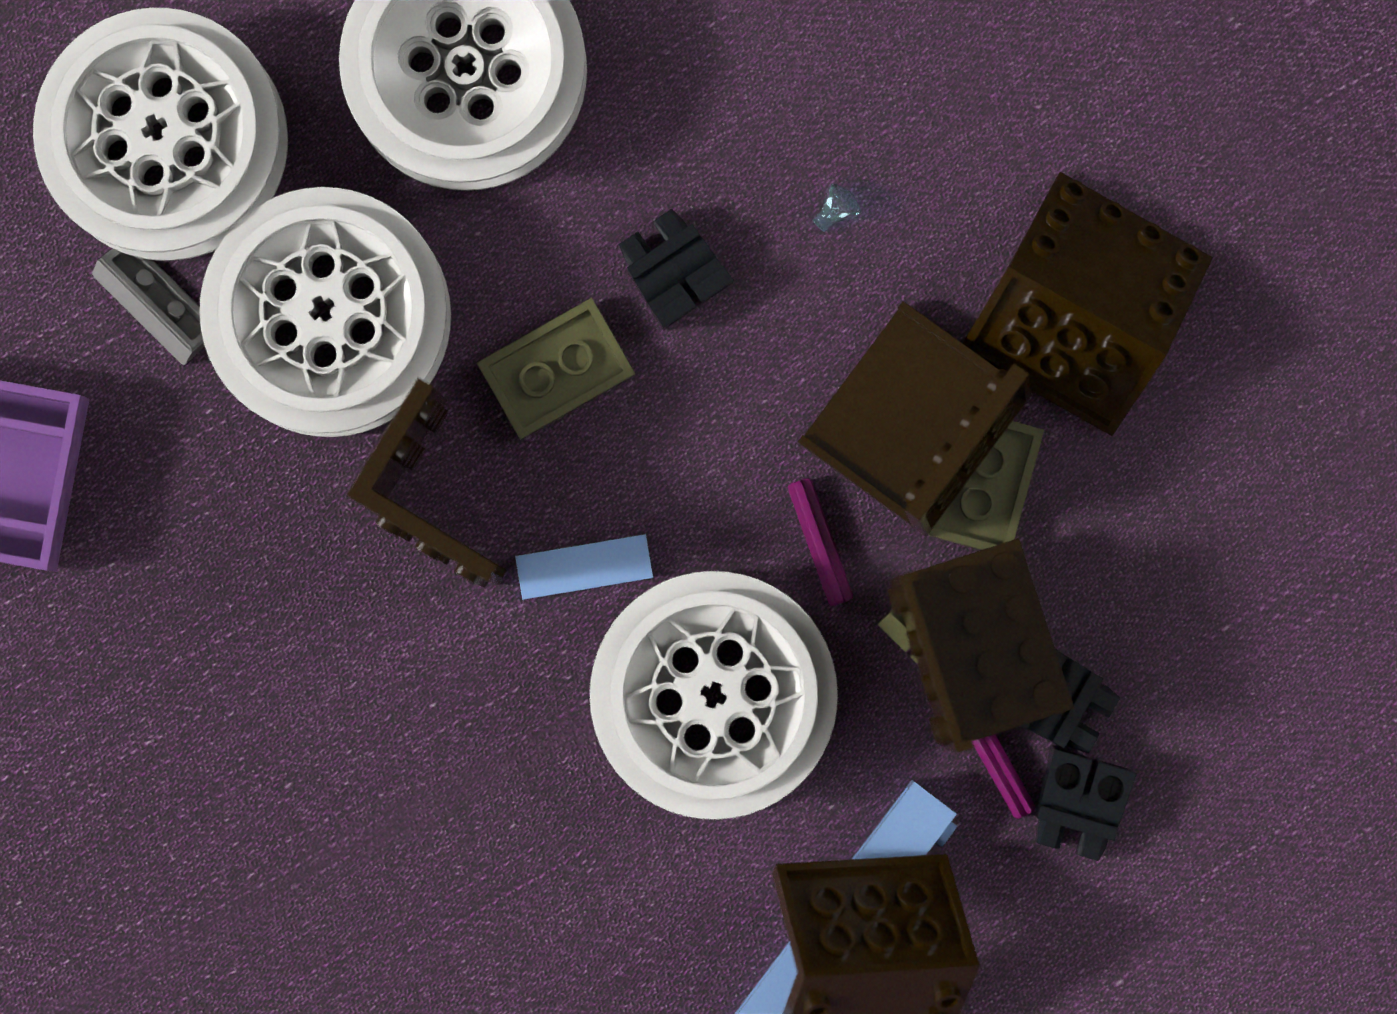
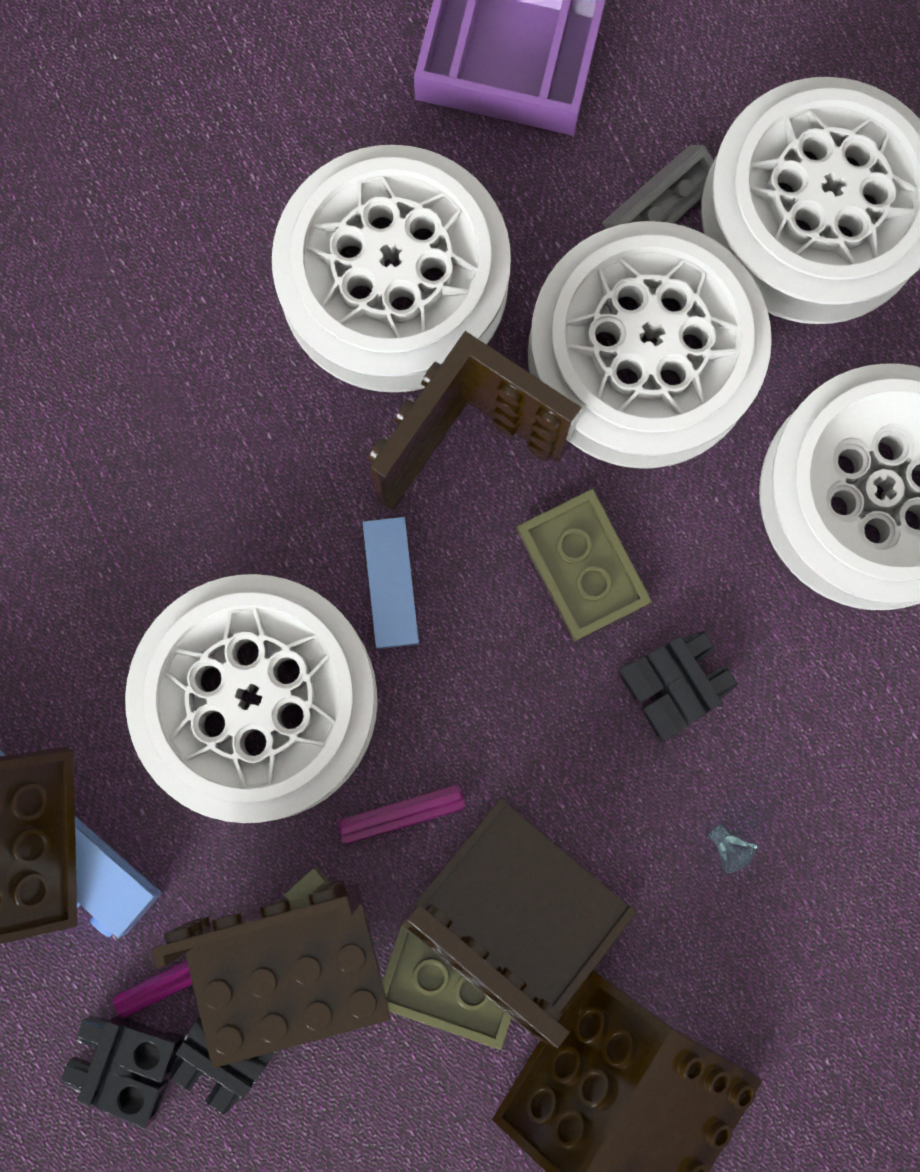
camera: 90 degrees right, 5 degrees down
none -> white wheel [272,145,511,392]

